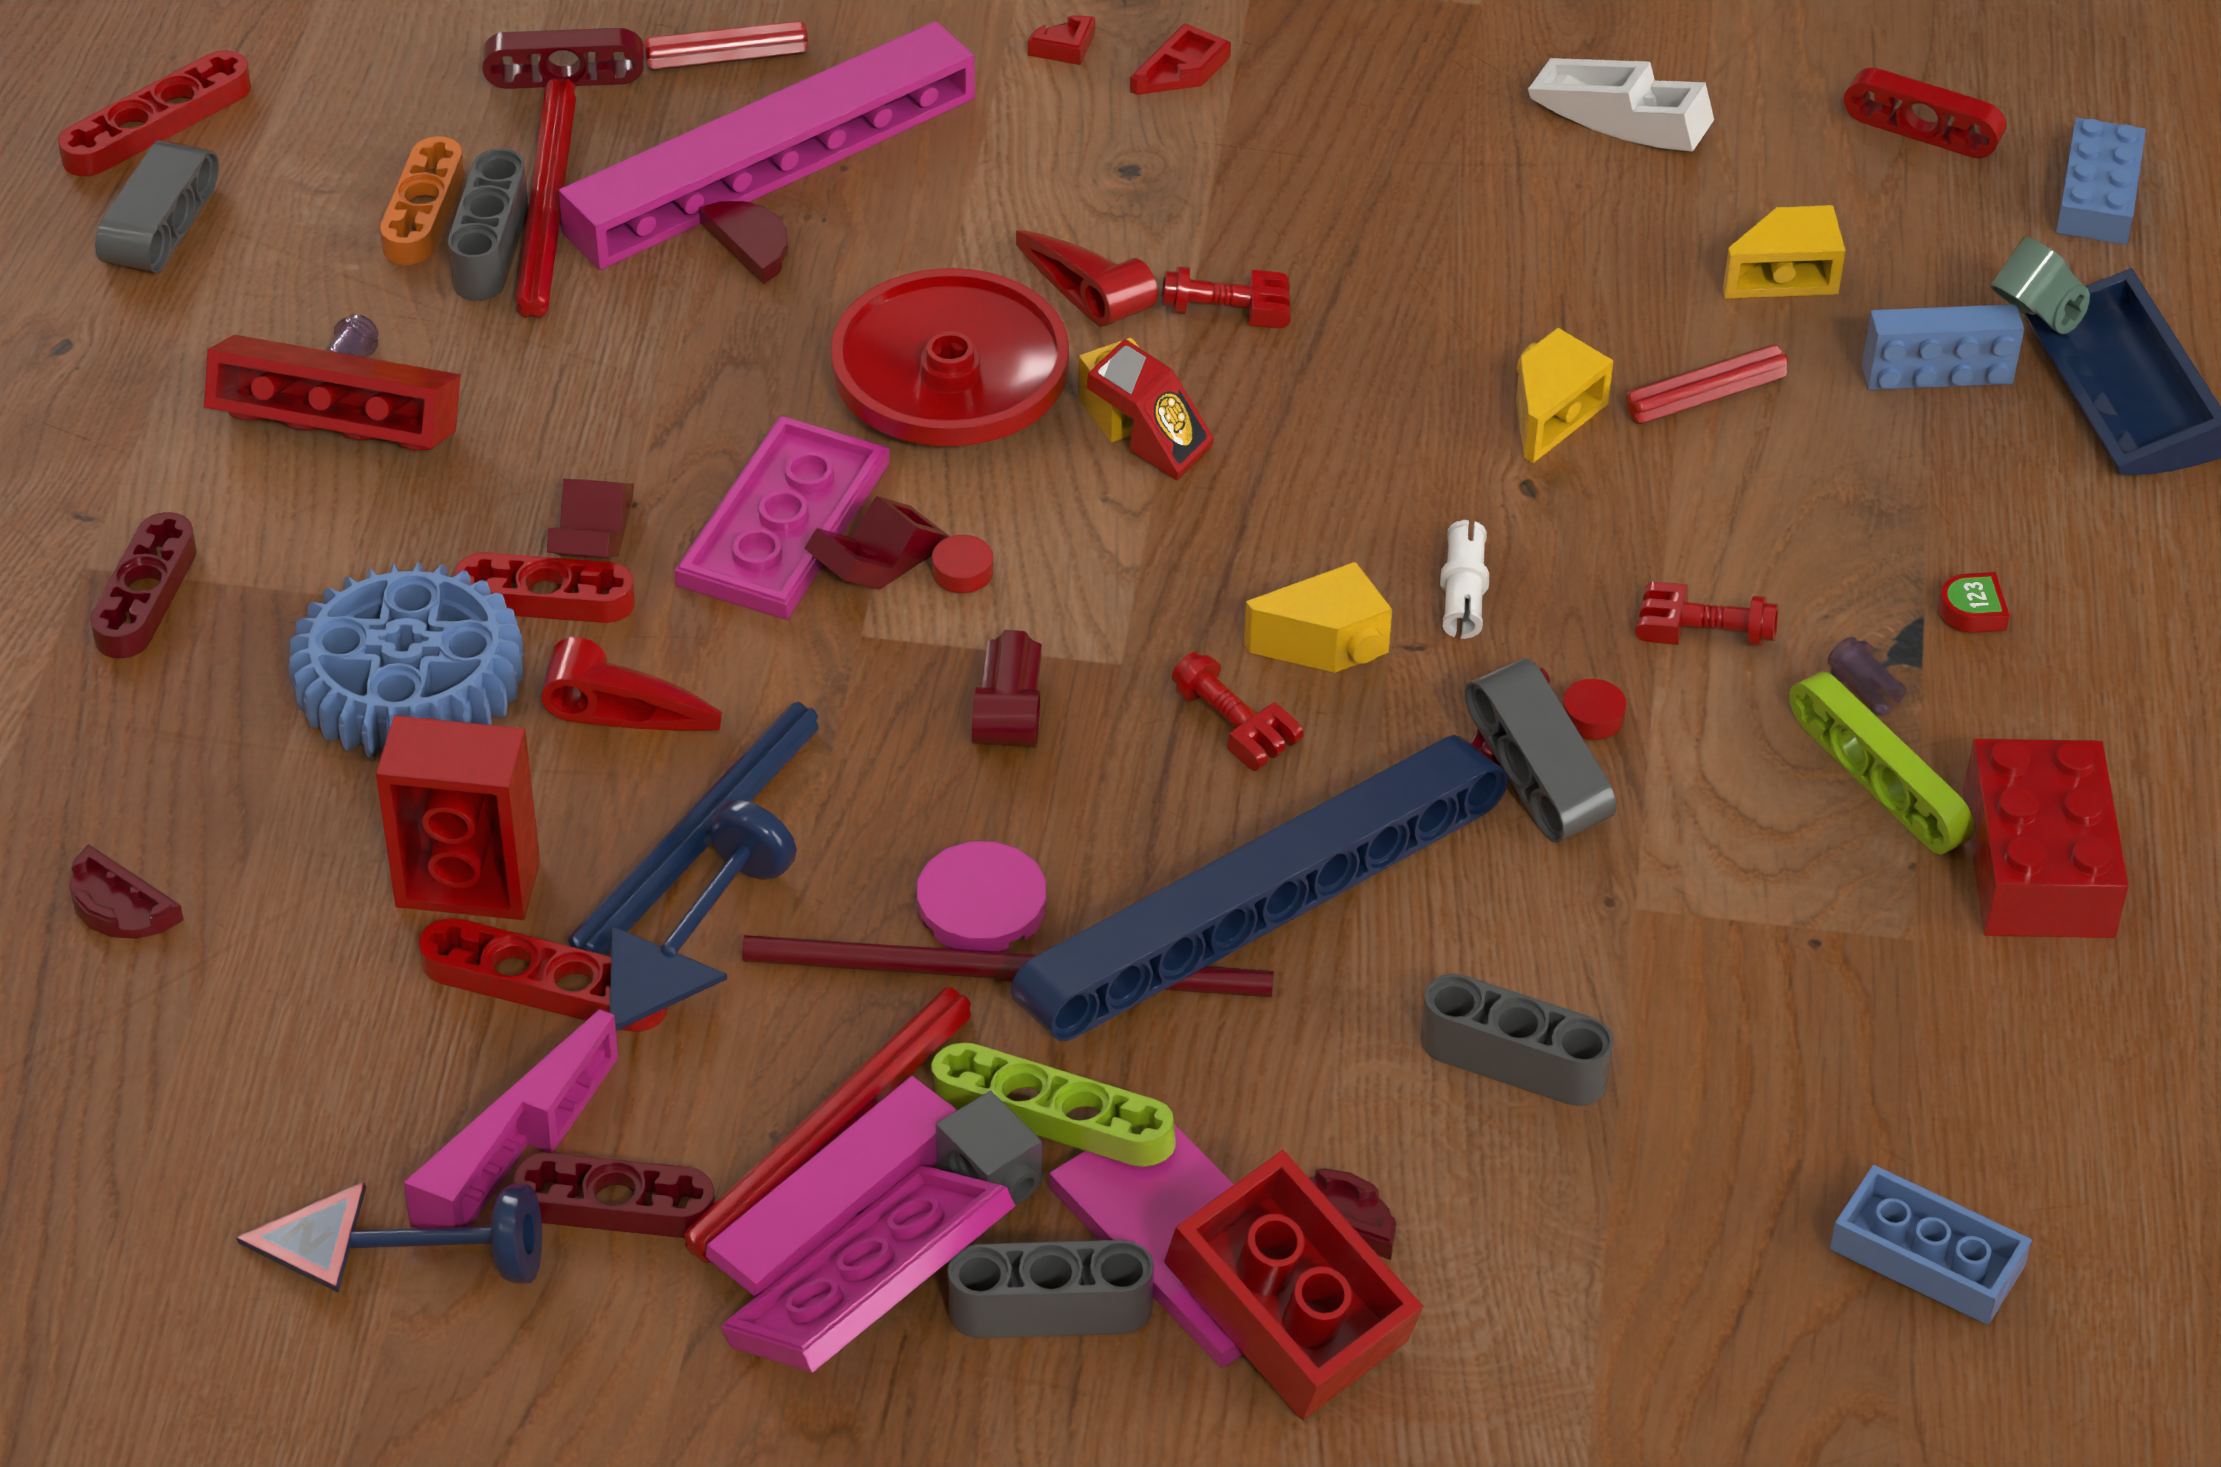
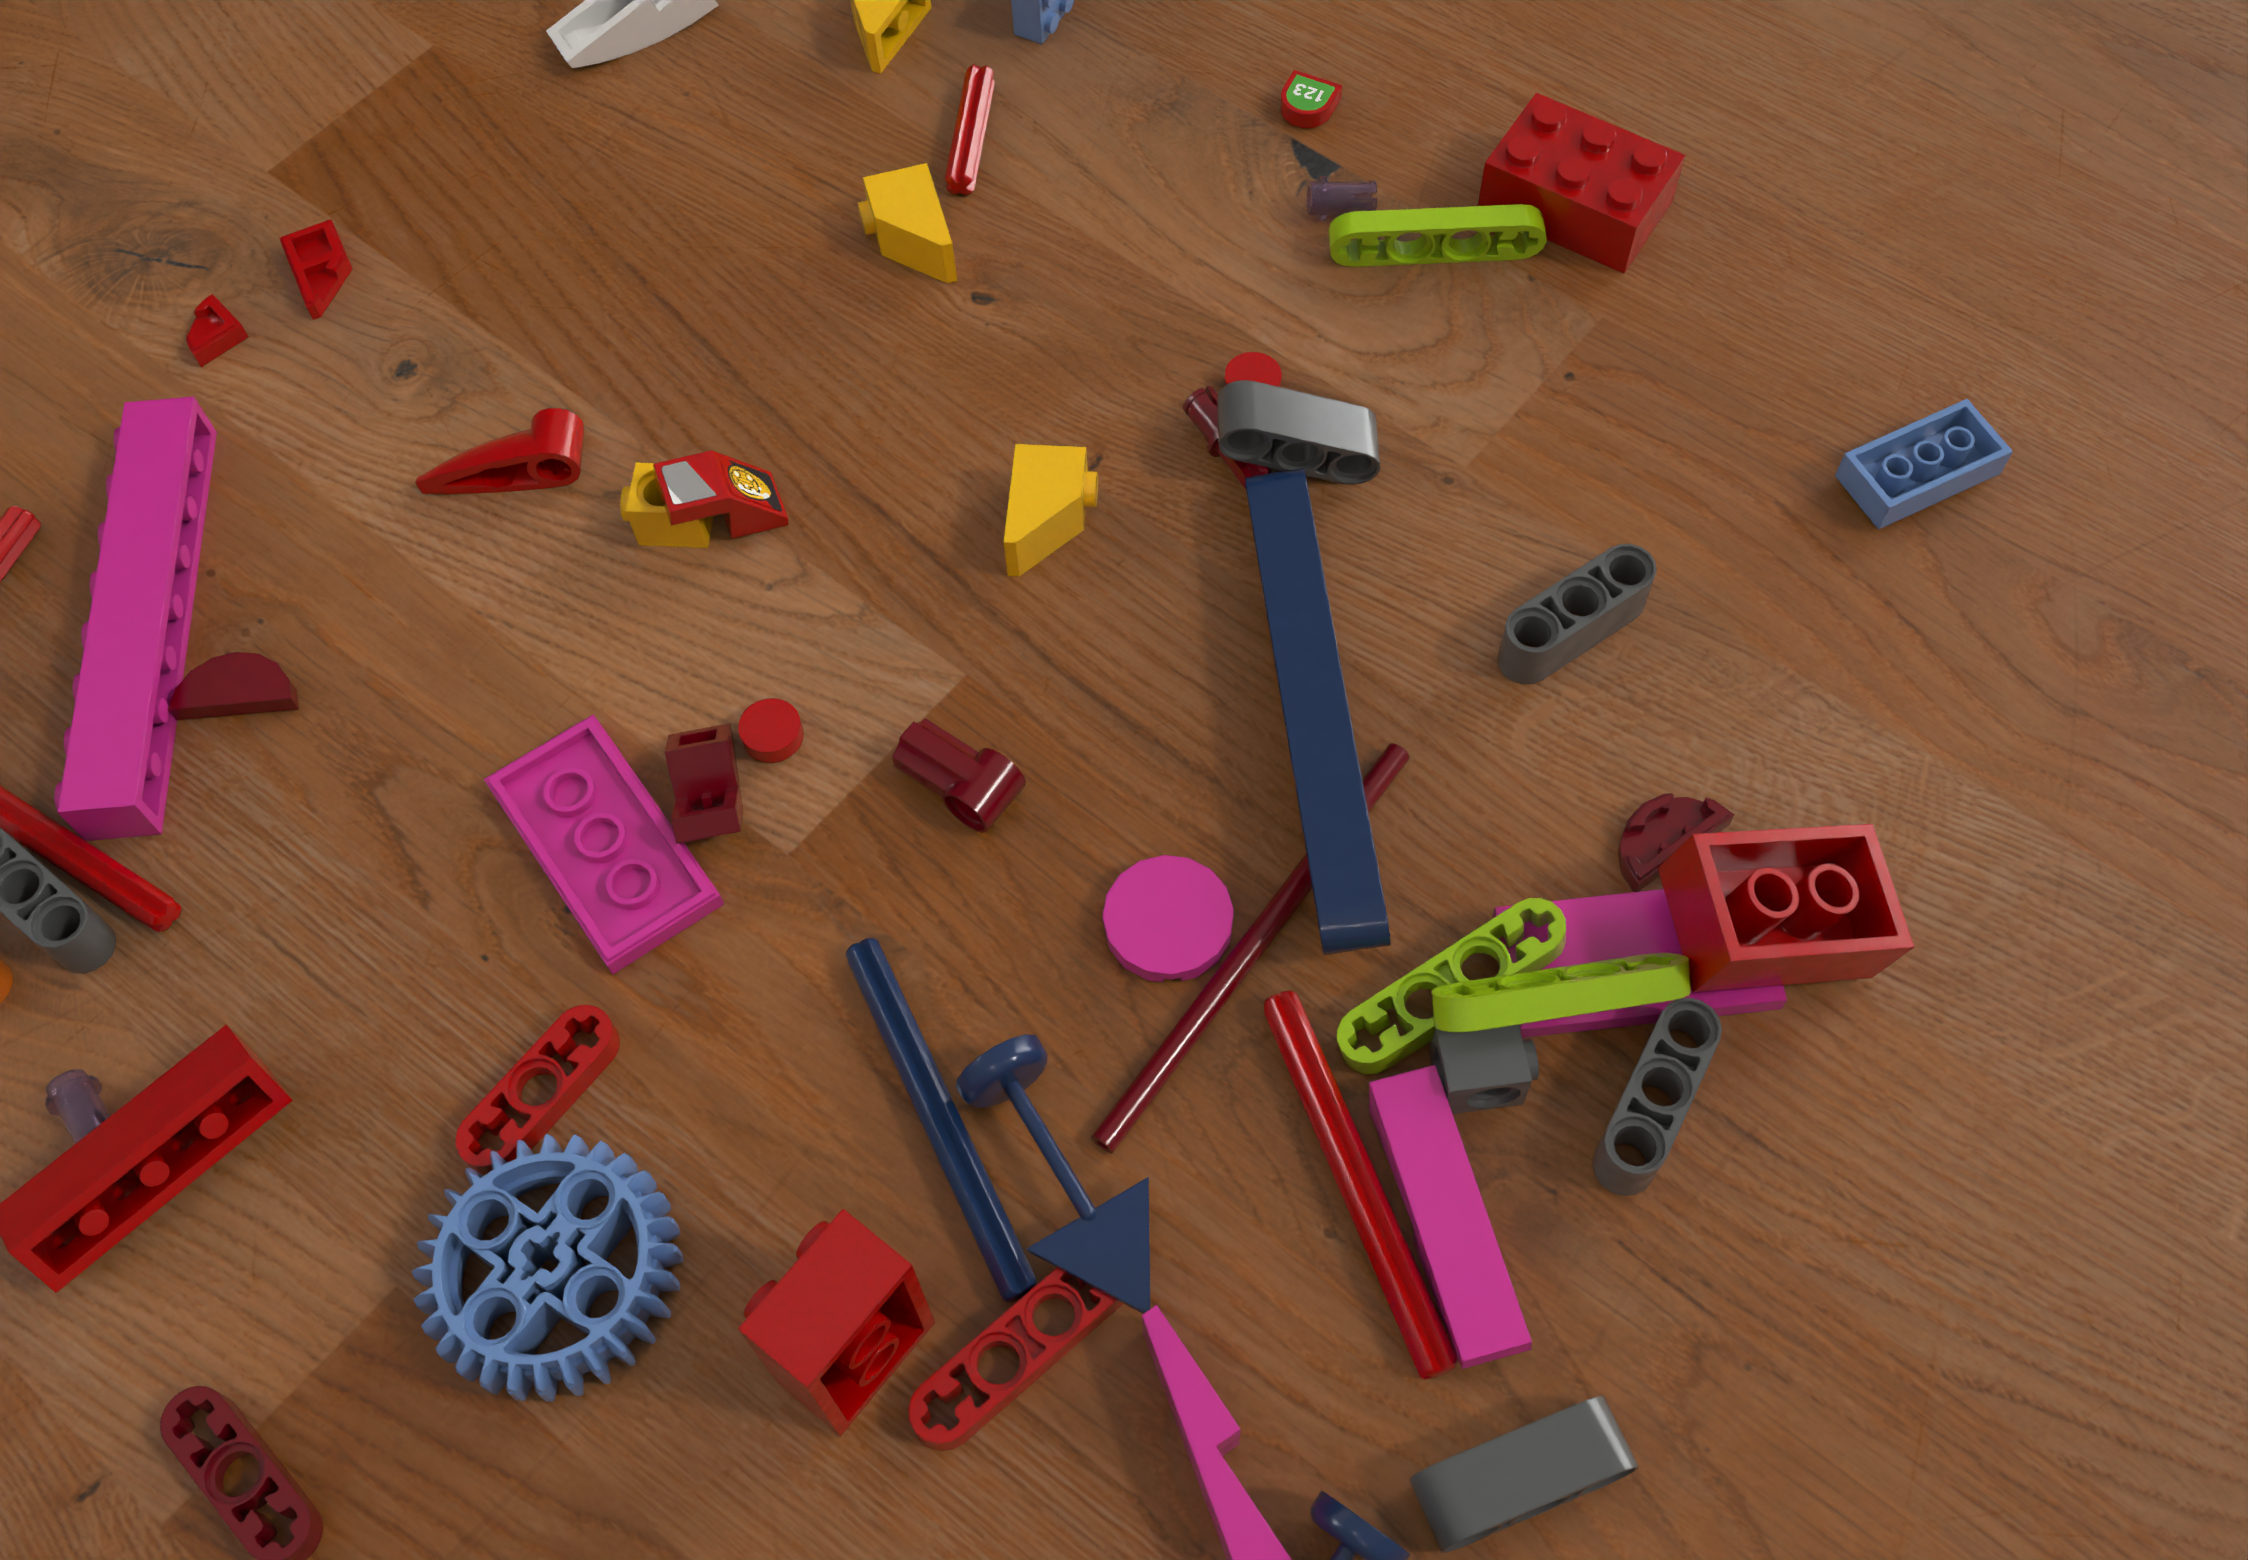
camera: 55 degrees left, 15 degrees up
dark red beam [514,1152,715,1238] -> none
red piece [541,637,722,731] -> none
dark red slope [547,478,634,558] -> none
dark pink tile [721,1165,1015,1373] -> none
red dish [831,268,1069,446] -> none
red hinge [1161,266,1291,328] -> none
red hinge [1172,652,1304,771] -> none
white pin [1440,520,1489,639] -> none
red hinge [1635,582,1779,646] -> none
none -> dark grey beam [1409,1396,1639,1553]
none -> lime beam [1431,953,1691,1032]

